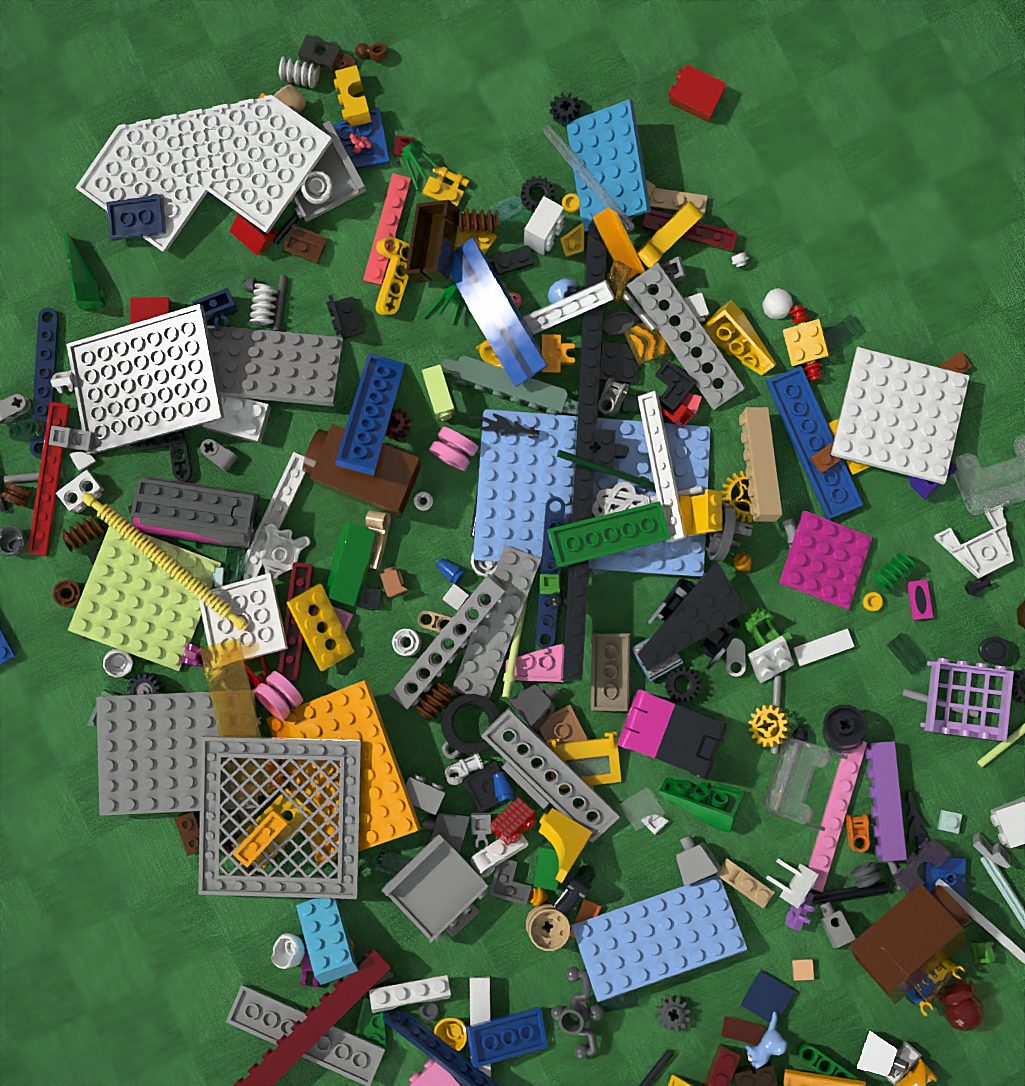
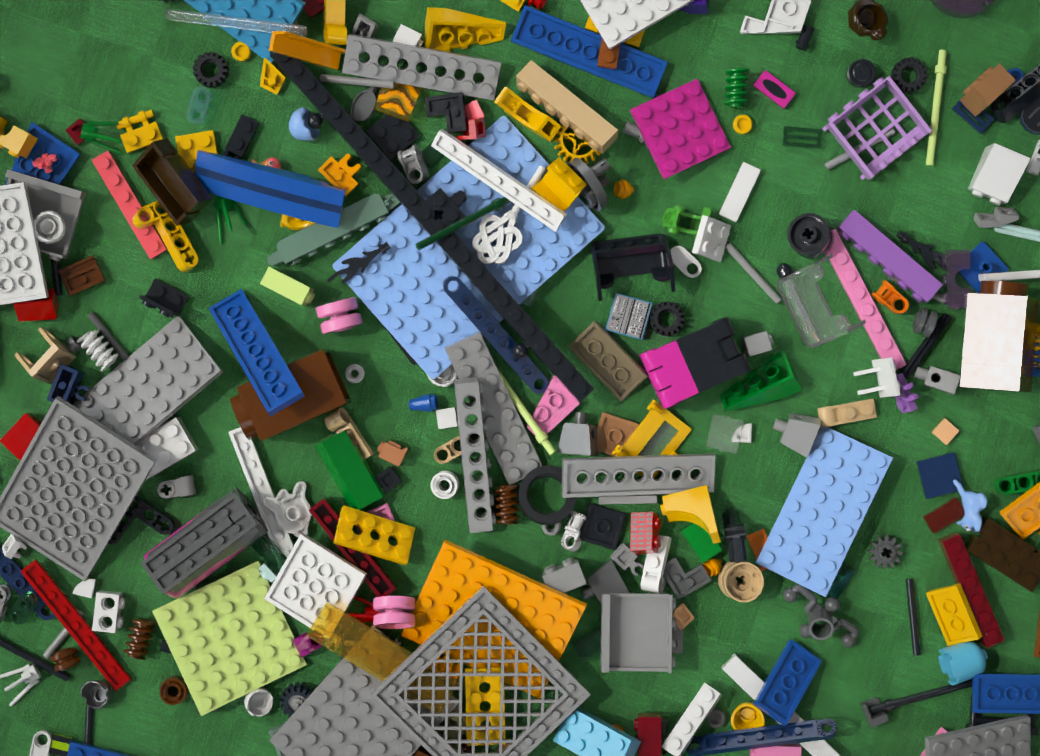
camera: 40 degrees left, 5 degrees up
light grey slope [49,426,94,451] -> none
light yellow hose [81,492,249,631] -> none
light orange plate [233,809,288,867] -> none
dark red gear [385,408,411,440] -> none
reddish brown piece [459,208,498,234] -> none
blue cone [493,772,514,803] -> none
white plate [523,280,614,335] -> none
white brick [524,196,565,256] -> none
bright green tile [540,574,560,594] -> none
green plate [547,501,671,568] -> none
clear yellow tile [608,260,632,304] -> none
black wing [637,561,747,671] -> none
yellow gear [748,705,791,747] -> none
light aqua plate [938,810,962,834] -> none
none -> tan hose [15,326,76,385]
none -> yellow arch [494,87,561,142]
none -> light nougat tile [672,603,695,630]
none -> light grey brick [740,331,774,357]

